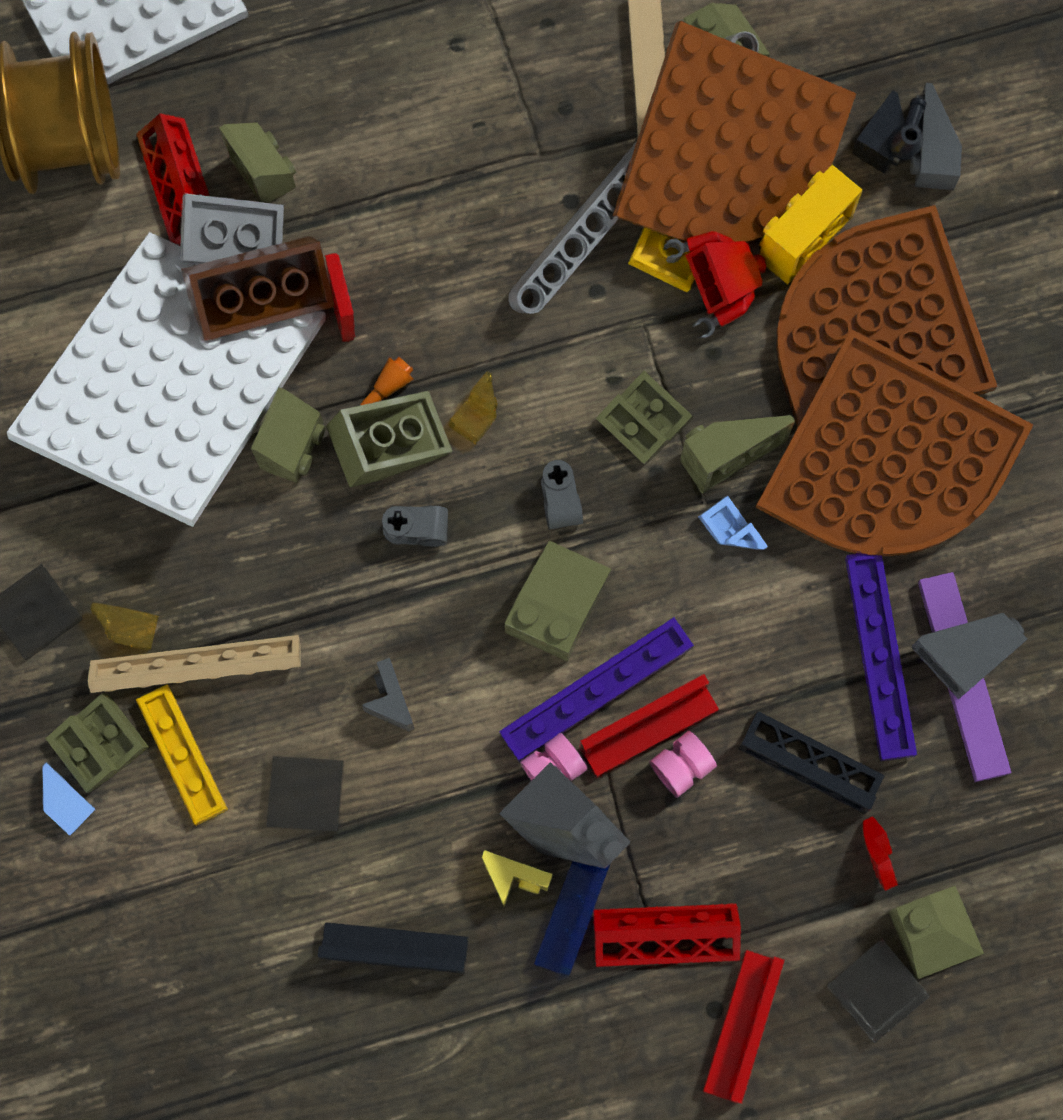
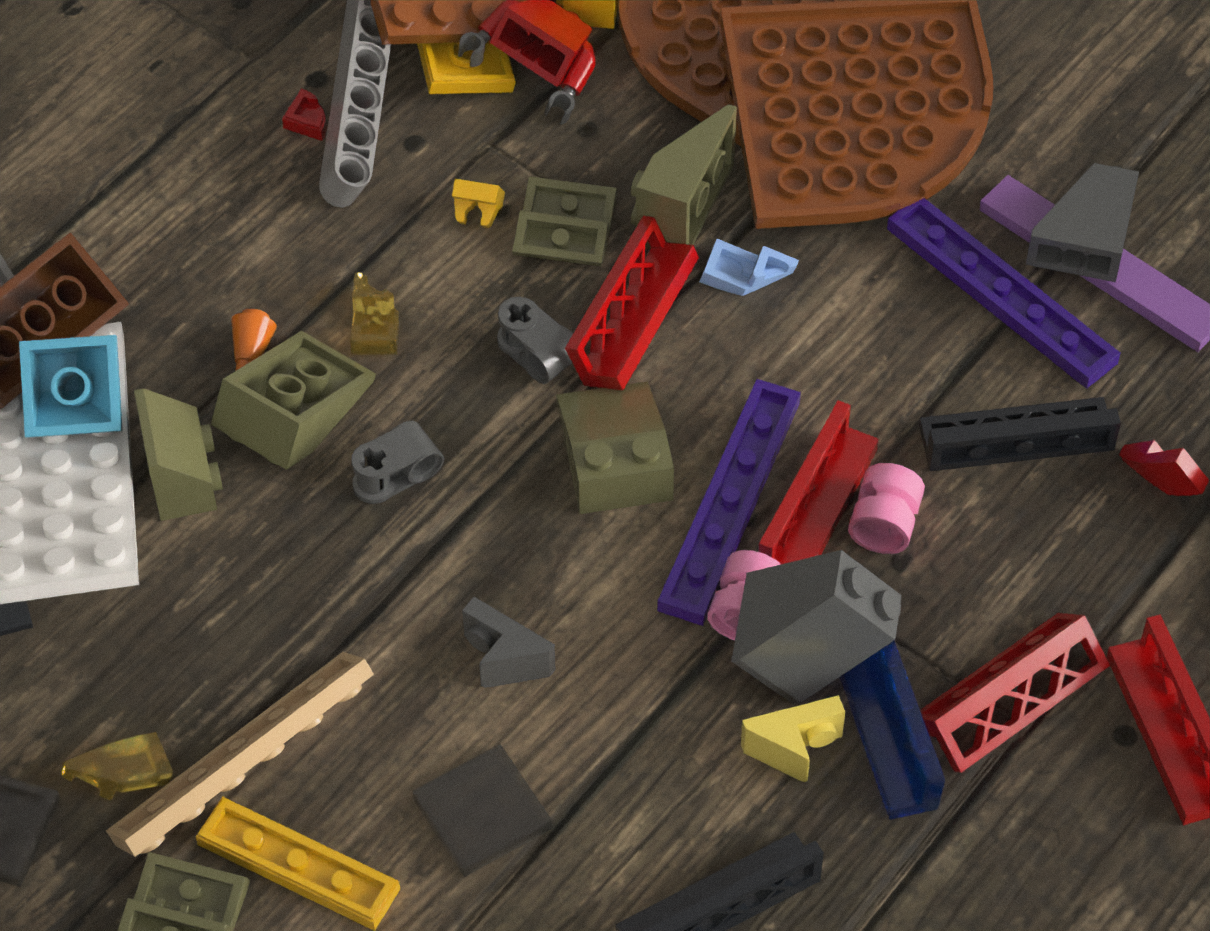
camera: 35 degrees left, 20 degrees down
red tile [325,253,355,342] -> none
none -> medium azure slope [19,335,123,438]
none -> red tile [282,88,327,141]
none -> yellow tile [452,179,505,228]
none -> red fence [565,216,699,390]

